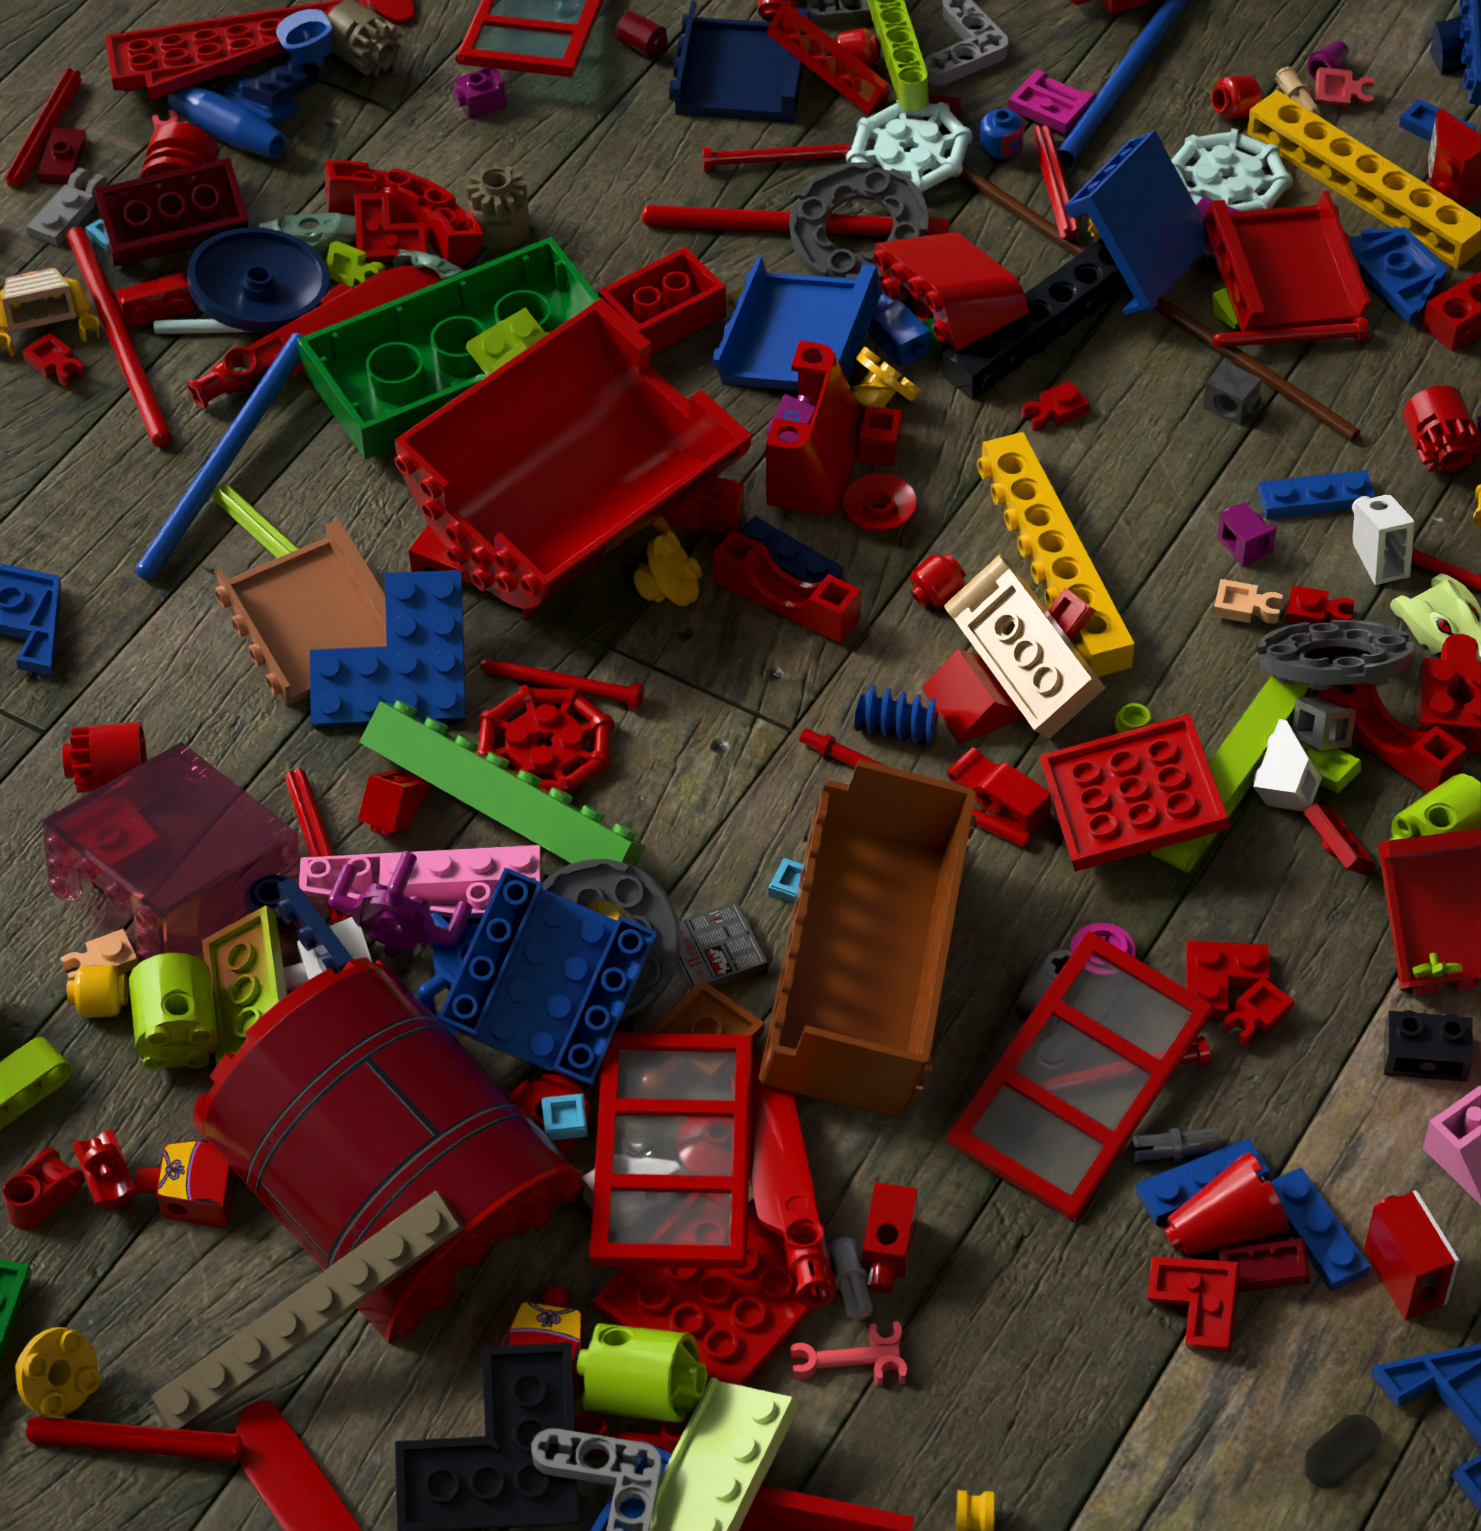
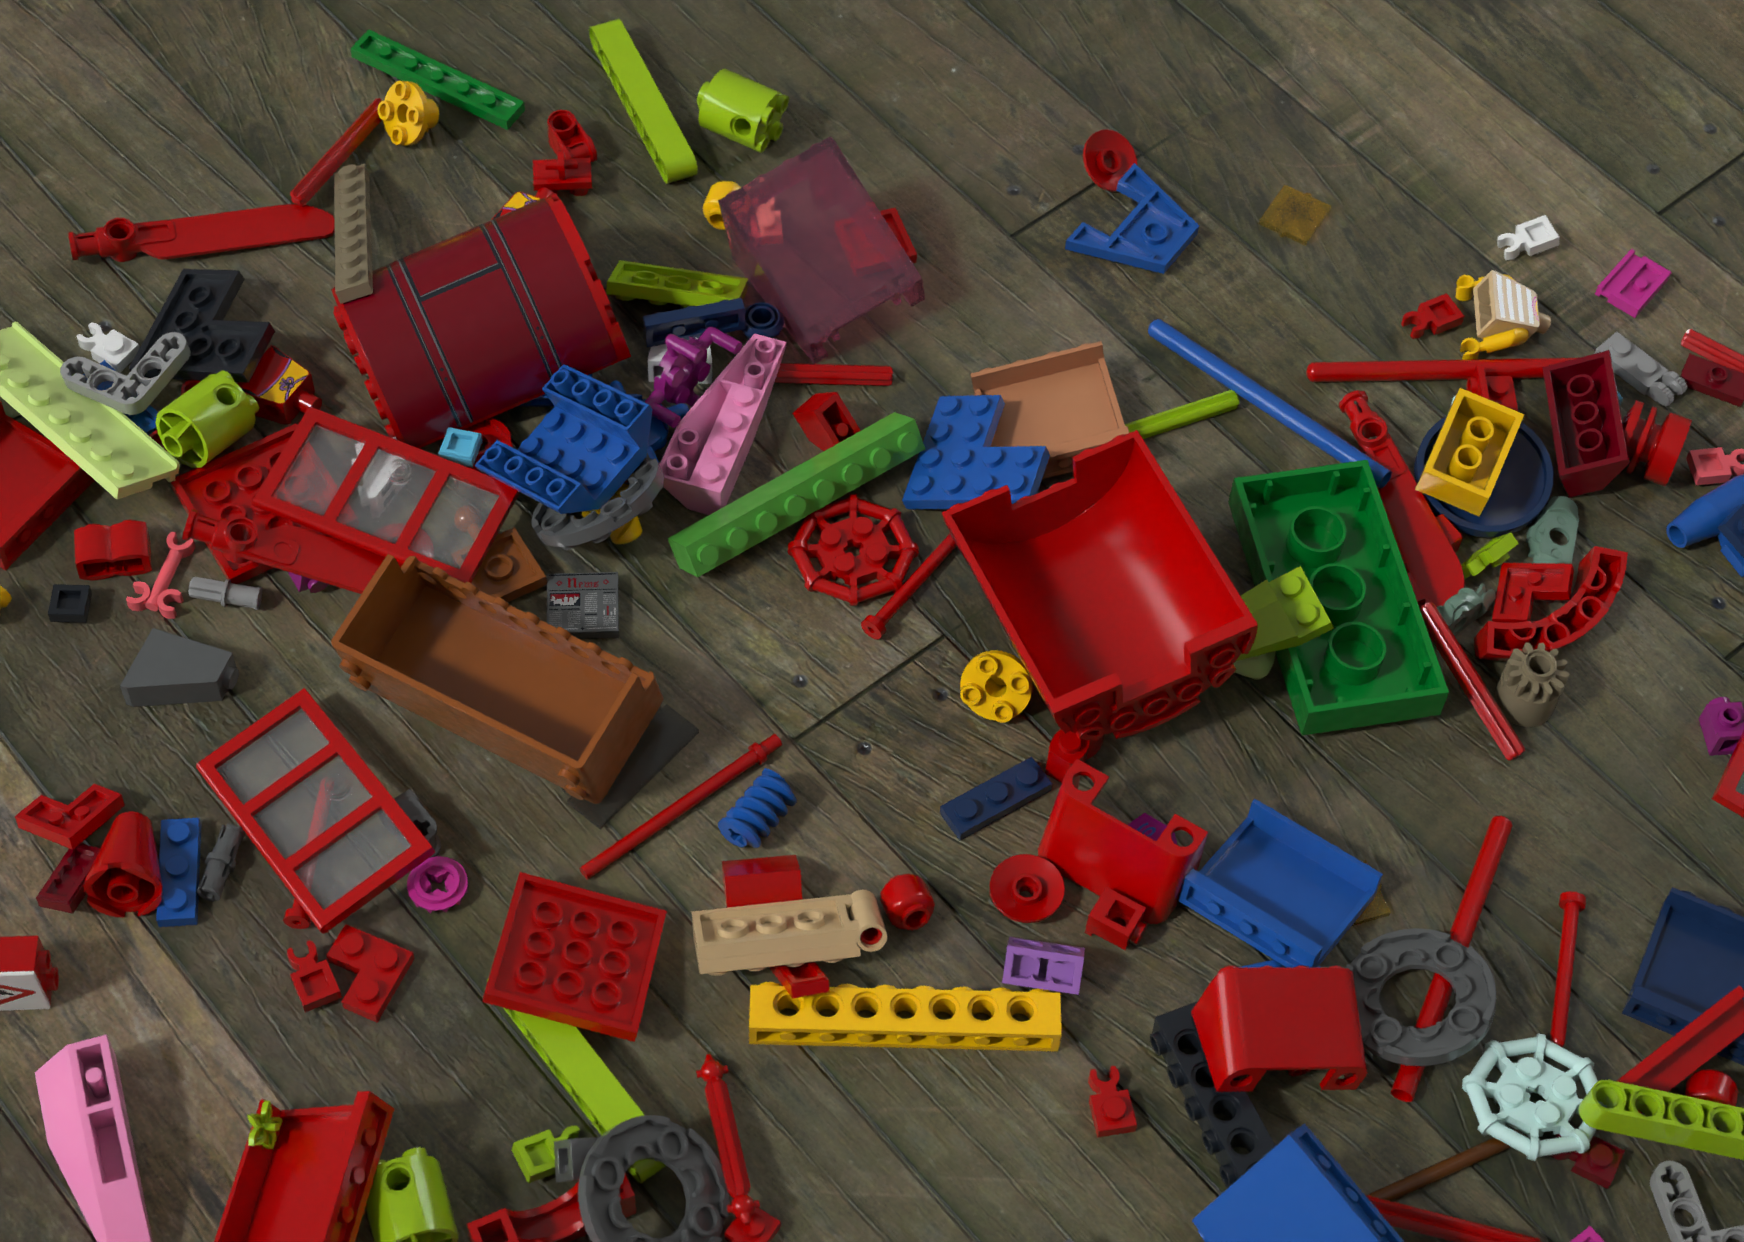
camera: 105 degrees right, 5 degrees up
red gear [62,721,148,793] -> none
lime cylinder [129,952,219,1071] -> none
red brick [598,247,726,356] -> none
red arch [712,530,861,643] -> none
yellow plate [851,346,921,411] -> none
red torso [863,1182,918,1294] -> none
red piece [947,748,1052,834] -> none
blue head [980,108,1025,160] -> none
lime plate [1114,703,1154,733] -> none
light nougat plate [1213,579,1283,624] -> none
magenta brick [1217,502,1277,567] -> none
white slope [1253,719,1322,811] -> none
blue plate [1270,1167,1370,1292] -> none
red plate [1303,803,1376,875] -> none
black brick [1384,1010,1473,1082] -> none
none -> black plate [48,584,92,623]
none -> red brick [74,520,152,580]
none -> dark grey slope [120,628,239,707]
none -> red wheel [696,1054,760,1226]
none -> medium lavender brick [1002,937,1085,995]
none -> yellow brick [1415,388,1525,516]
none -> red axle [1419,602,1525,760]

